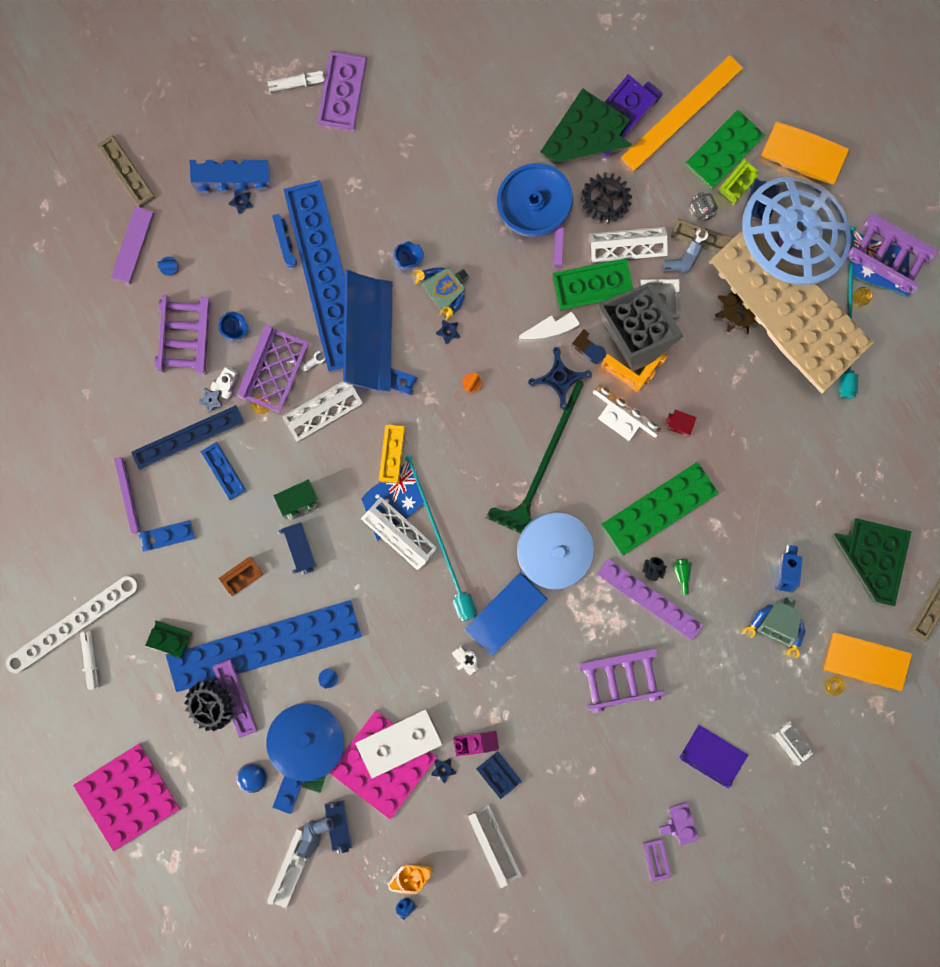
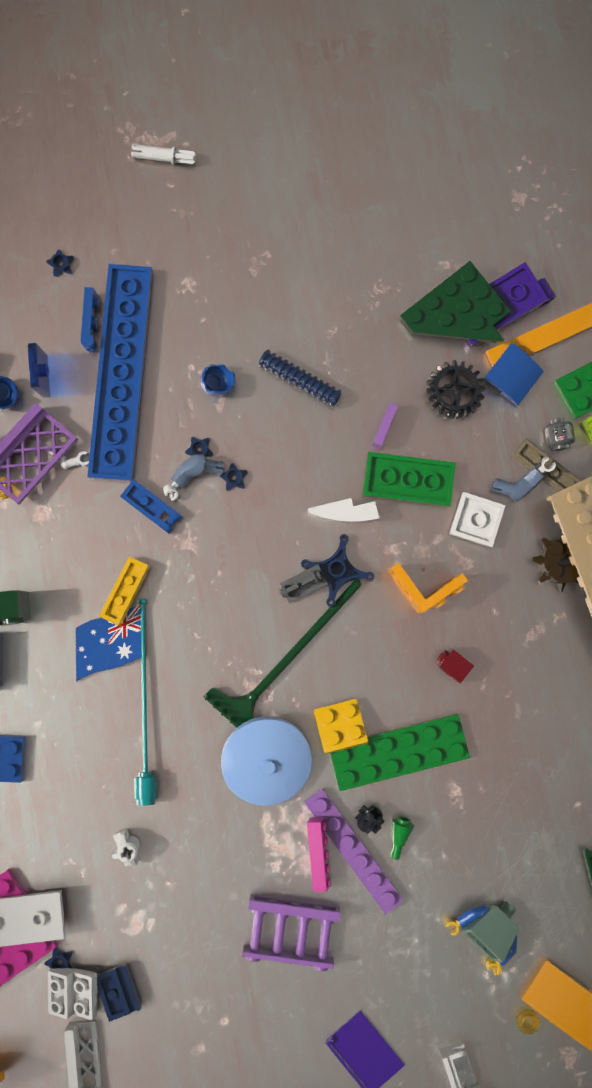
camera: 20 degrees right, 0 degrees up
blue wedge [189,160,271,193] -> none
white fence [282,381,363,442] -> none
medium lavender tile [317,51,367,131] -> none
blue hinge [340,269,392,392] -> none
white fence [361,497,437,570] -> none
torso [411,267,469,321] -> none
magenta slope [453,731,499,756] -> none
orange plate [462,372,481,393] -> none
blue slope [464,572,548,656] -> none
blue dish [497,163,573,237] -> none
leg [571,329,606,364] -> none
white fence [589,227,667,262] -> none
white bracket [593,384,661,440] -> none
dark grey slope [598,282,683,372] -> none
blue torso [774,545,803,593] -> none
none -> clear blue plate [28,343,50,398]
none -> white slope [48,968,97,1020]
none -> sand blue arm [163,454,224,501]
none -> dark blue plate [185,437,213,457]
none -> dark blue piece [259,349,342,408]
none -> dark grey hinge [280,564,328,603]
none -> dark pink piece [307,817,331,892]
none -> yellow plate [314,698,368,755]
none -> blue slope [484,342,544,406]

